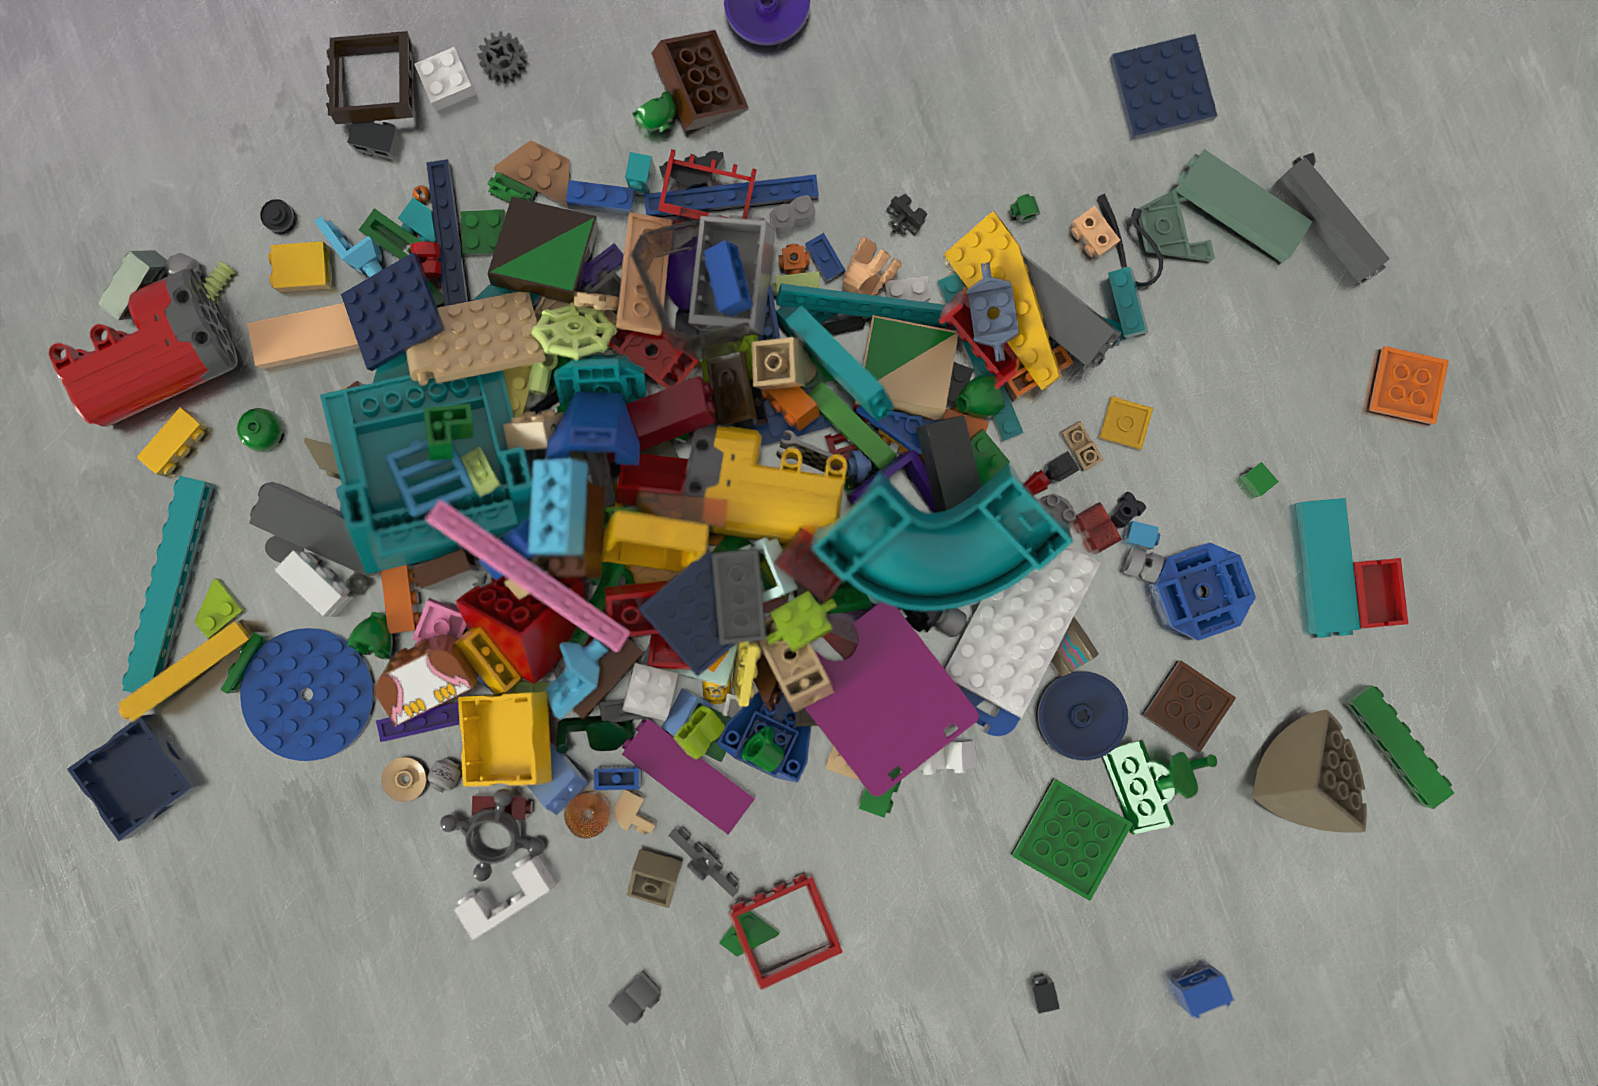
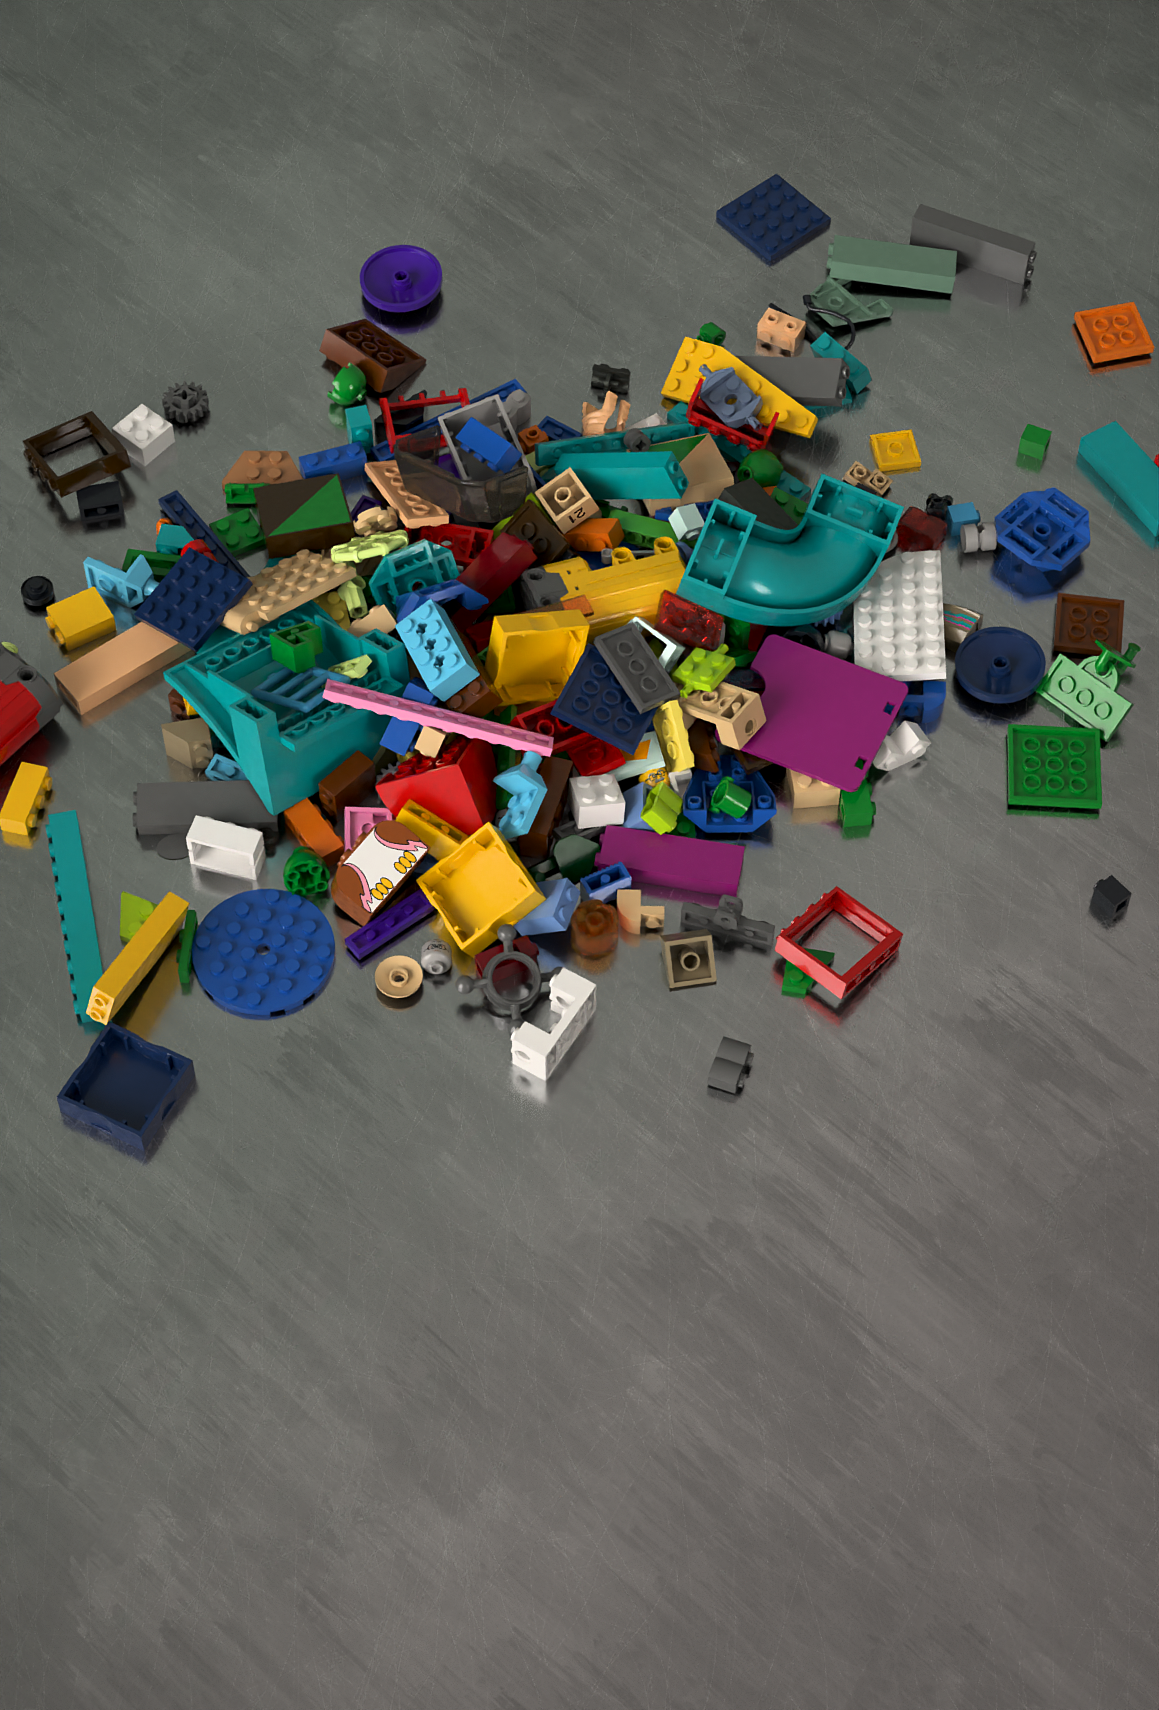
camera: 25 degrees left, 30 degrees down
green cylinder [236,408,284,452] -> none
orange brick [1004,345,1073,401] -> none
none -> dark grey wheel [624,428,650,452]
none -> light aqua brick [668,503,704,541]

